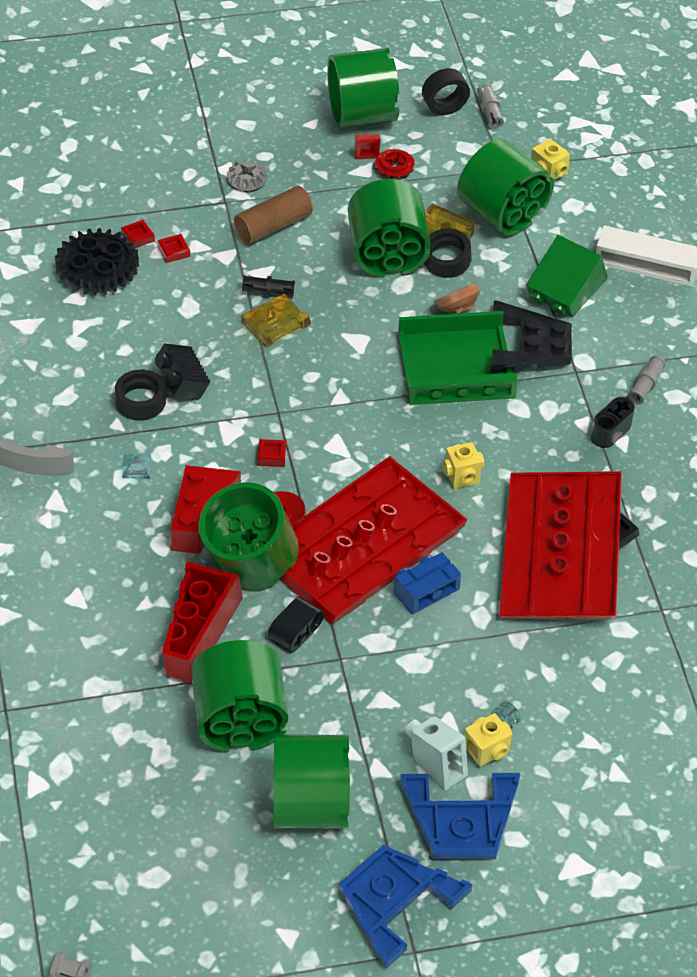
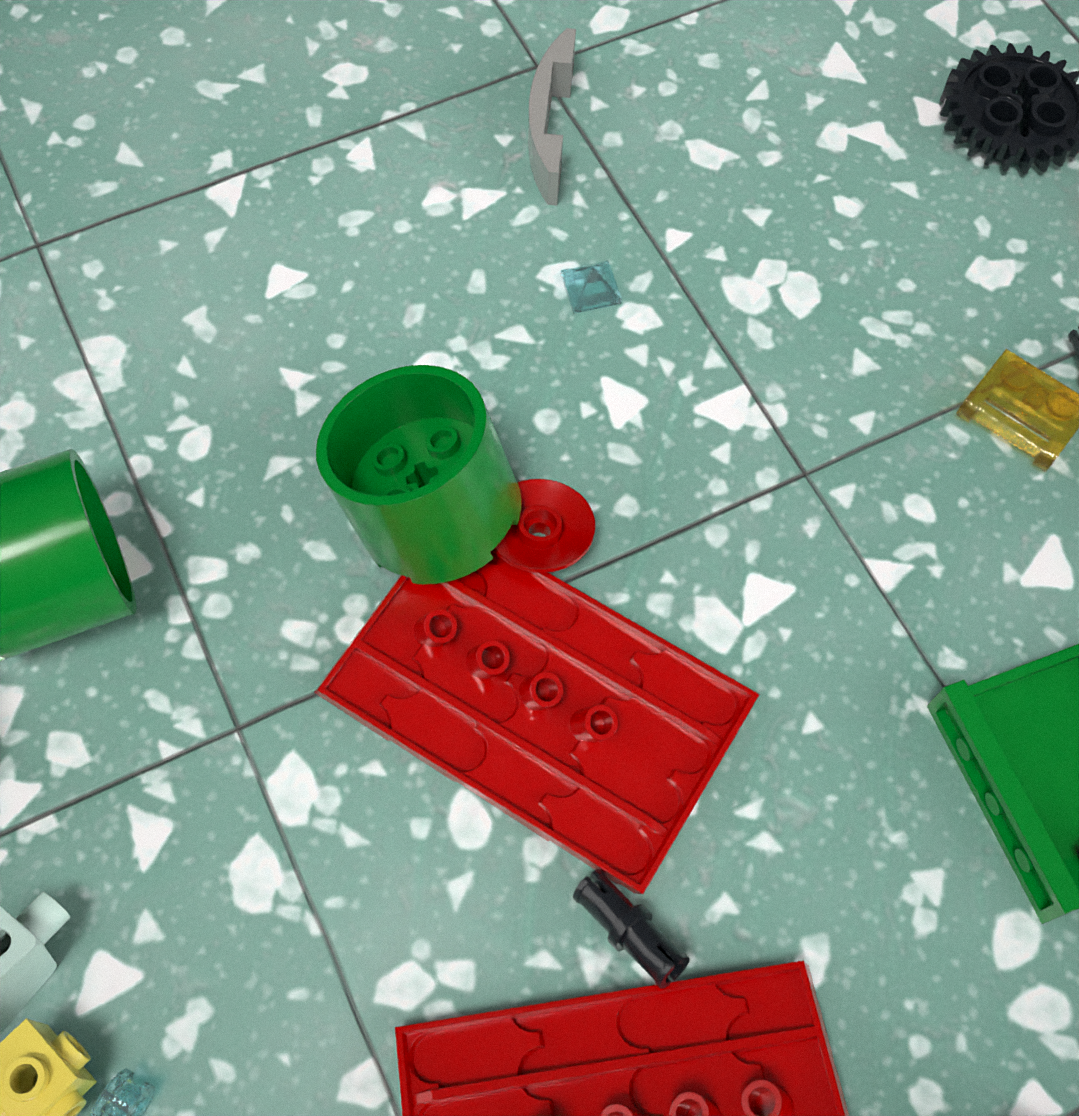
camera: 75 degrees right, 15 degrees up
black tyre [115,369,166,420] -> none
black brick [155,343,210,400] -> none
red wedge [162,561,243,683] -> none
red wedge [171,465,241,554] -> none
red tile [258,439,287,467] -> none
black beam [268,596,325,652] -> none
blue brick [393,552,461,614] -> none
light yellow brick [442,442,484,489] -> none
none -> black pin [573,869,689,989]

